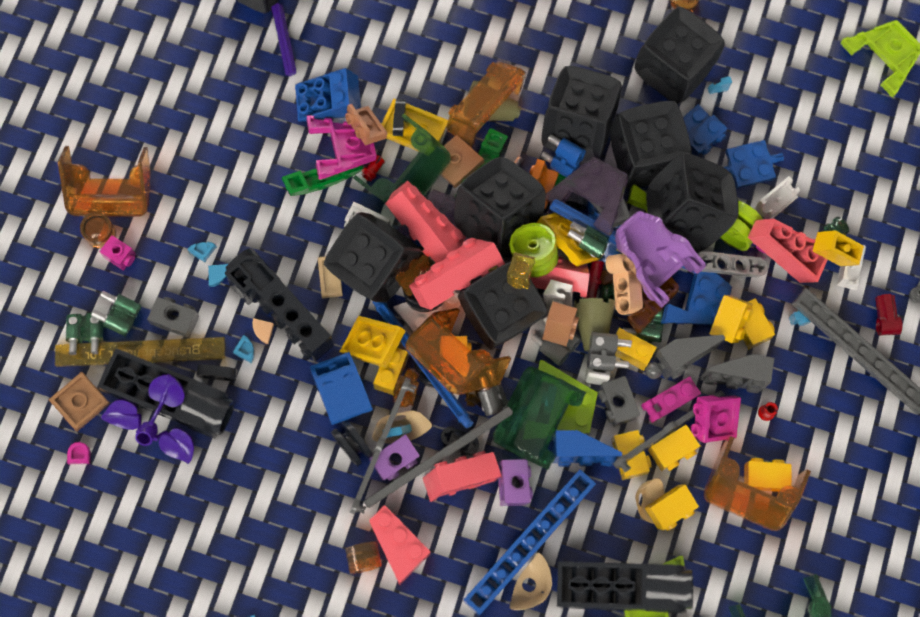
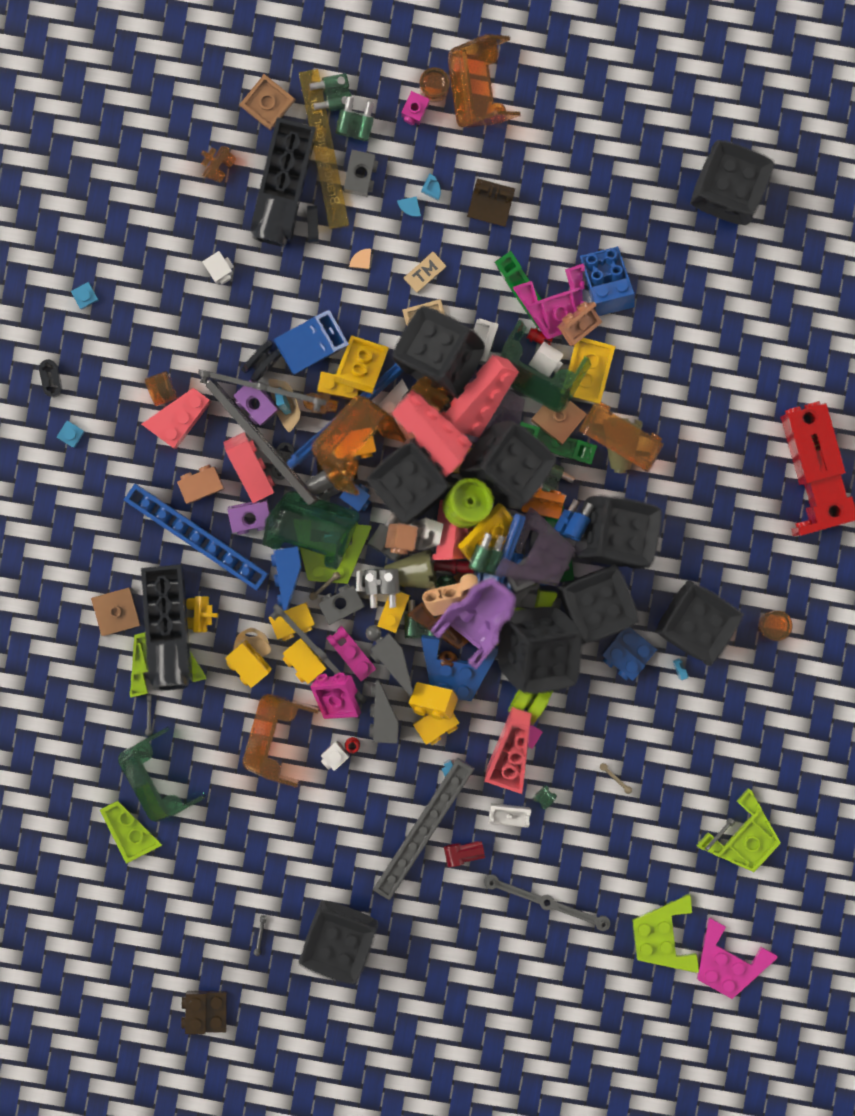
camera: 80 degrees right, 15 degrees up
dark pink tile [67,442,91,465] -> none
dark purple plant [101,375,194,464] -> none
black brick [225,248,334,362] -> none
dark azure tile [233,335,255,364] -> none
dark purple axle [271,3,297,76] -> none
black beam [393,99,406,136] -> none
clear yellow bracket [507,252,535,289] -> none
tan piece [509,553,552,610] -> none
light grey beam [698,251,768,278] -> none
blue plate [724,140,784,189] -> none
yellow brick [744,458,792,493] -> none
white hinge [755,176,800,219] -> none
yellow brick [813,230,864,266] -> none
none -> nougat brick [177,464,225,504]
none -> yellow hips [186,596,218,633]
none -> clear orange hips [201,146,236,183]
none -> white brick [202,251,234,285]
none -> dark tan hinge [309,572,340,601]
none -> white brick [321,741,350,771]
none -> blue brick [340,481,372,512]
none -> tan tile [403,252,446,293]
none -> reddish brown piece [438,651,457,667]
none -> dark brown hinge [467,178,516,227]
none -> white brick [529,342,564,377]
none -> dark tan hinge [600,763,632,794]
none -> dark grey piece [705,818,735,851]

